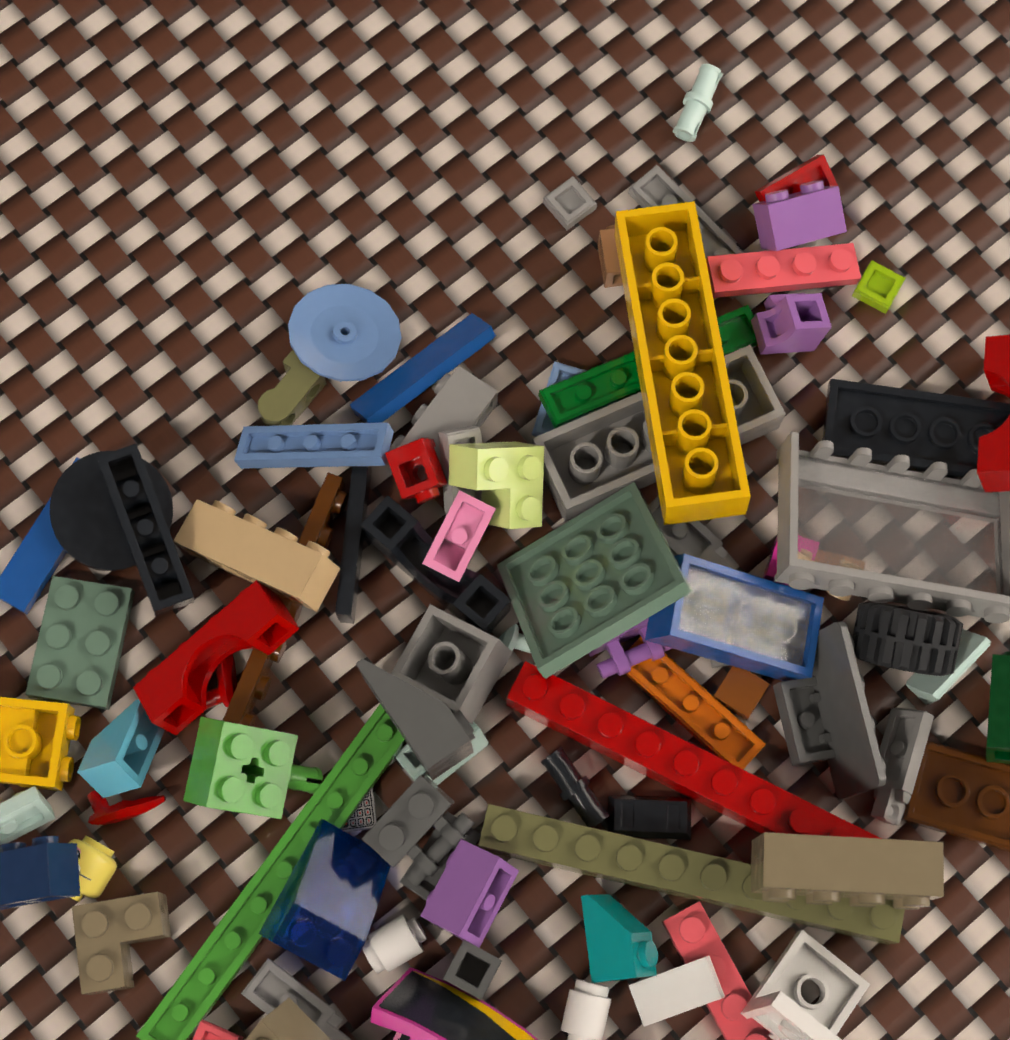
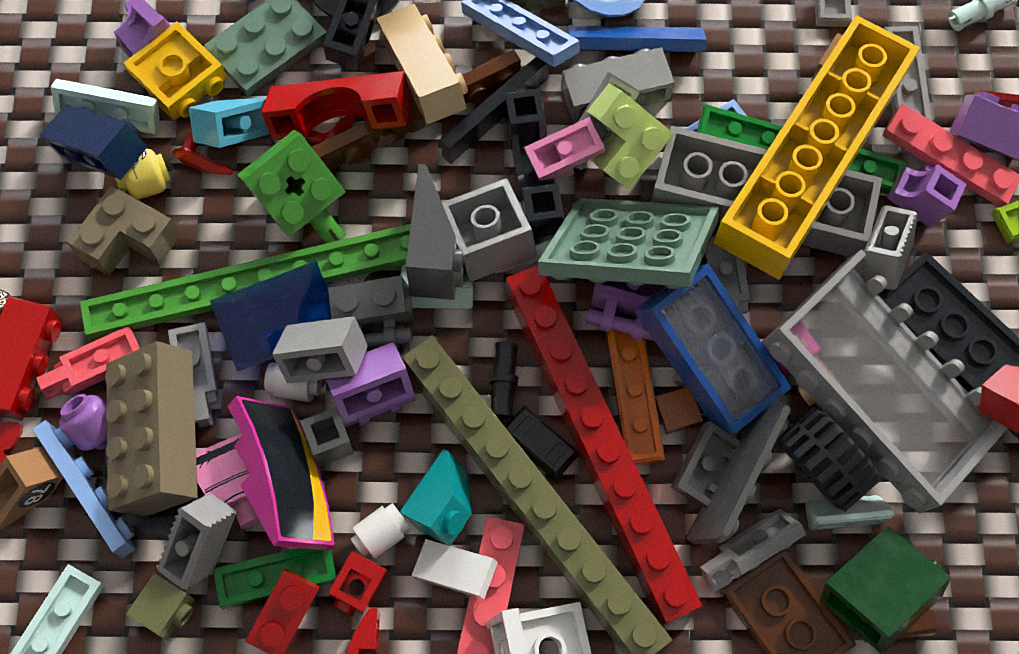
camera: 40 degrees right, 5 degrees down
red brick [385,438,448,504] -> none
dark tan brick [751,832,944,910] -> none
none -> light grey brick [272,316,368,383]
none -> light grey brick [861,205,918,290]

